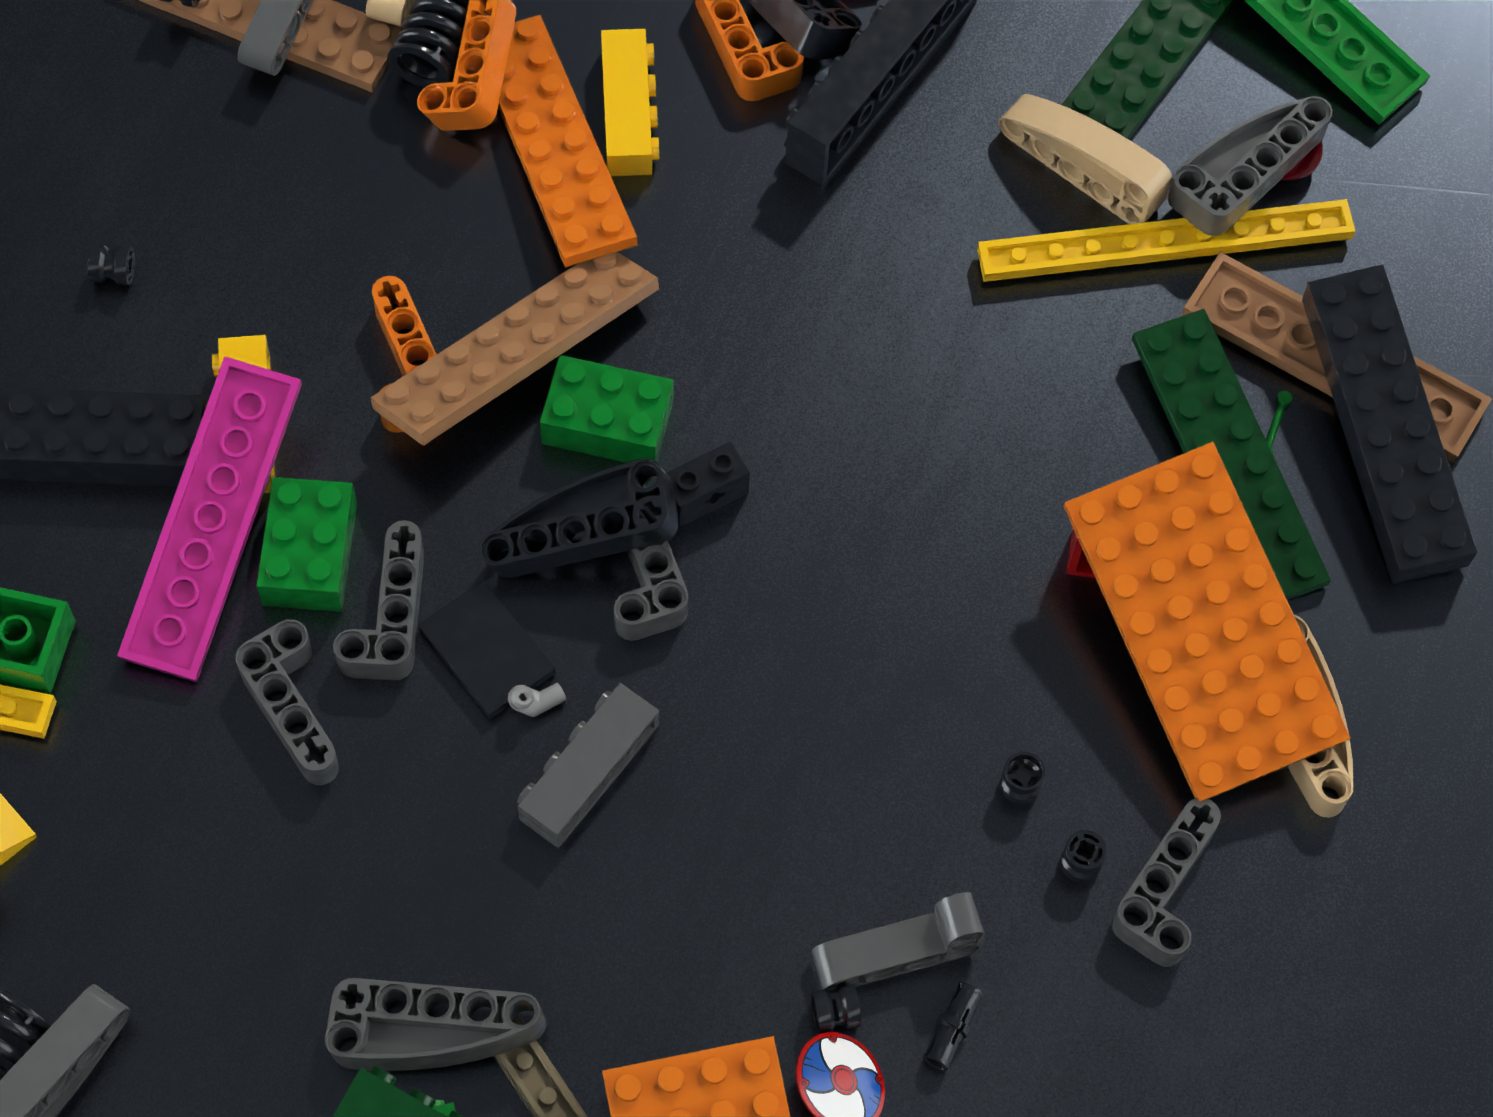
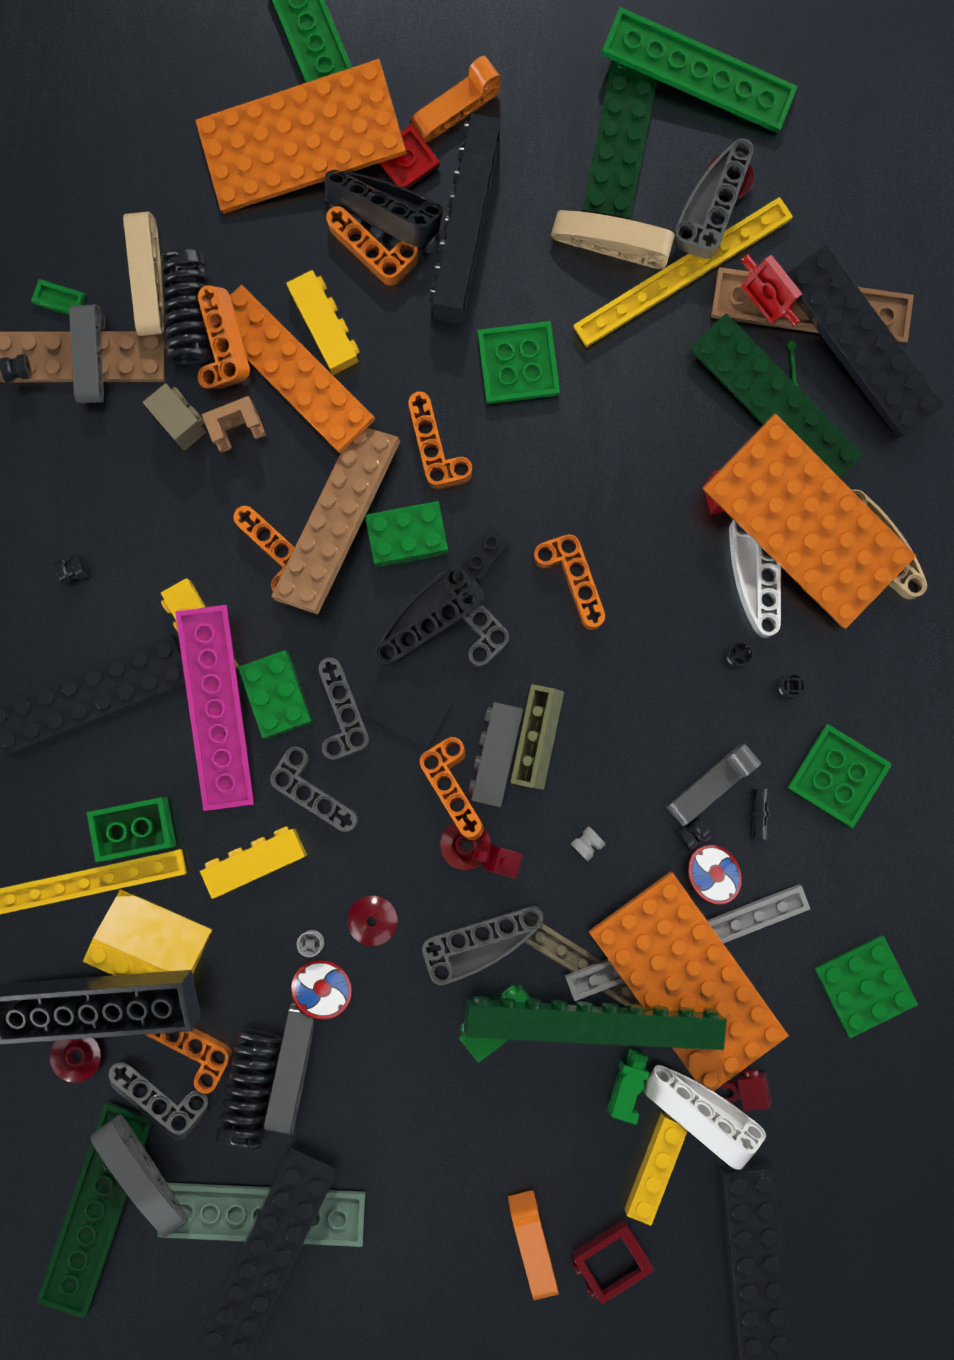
camera: 15 degrees left, 20 degrees up
light grey arm [508,683,566,717] -> none
dark grey beam [1112,798,1221,967] -> none
none -> dark tan brick [143,383,206,451]
none -> yellow brick [200,826,307,899]
none -> medium nougat panel [202,396,266,453]
none -> shield [291,960,352,1019]
none -> light grey wheel [297,930,324,957]
none -> dark red dish [347,895,398,946]
none -> orange beam [408,392,472,489]
none -> orange beam [420,737,484,840]
none -> dark red dish [440,820,491,870]
none -> dark red brick [472,845,523,879]
none -> green plate [478,321,560,404]
none -> olive brick [511,684,564,790]
none -> orange beam [533,534,605,630]
none -> light grey wheel [571,826,606,862]
none -> white beam [729,520,781,638]
none -> red plate [740,254,802,327]
none -> green plate [787,724,892,828]

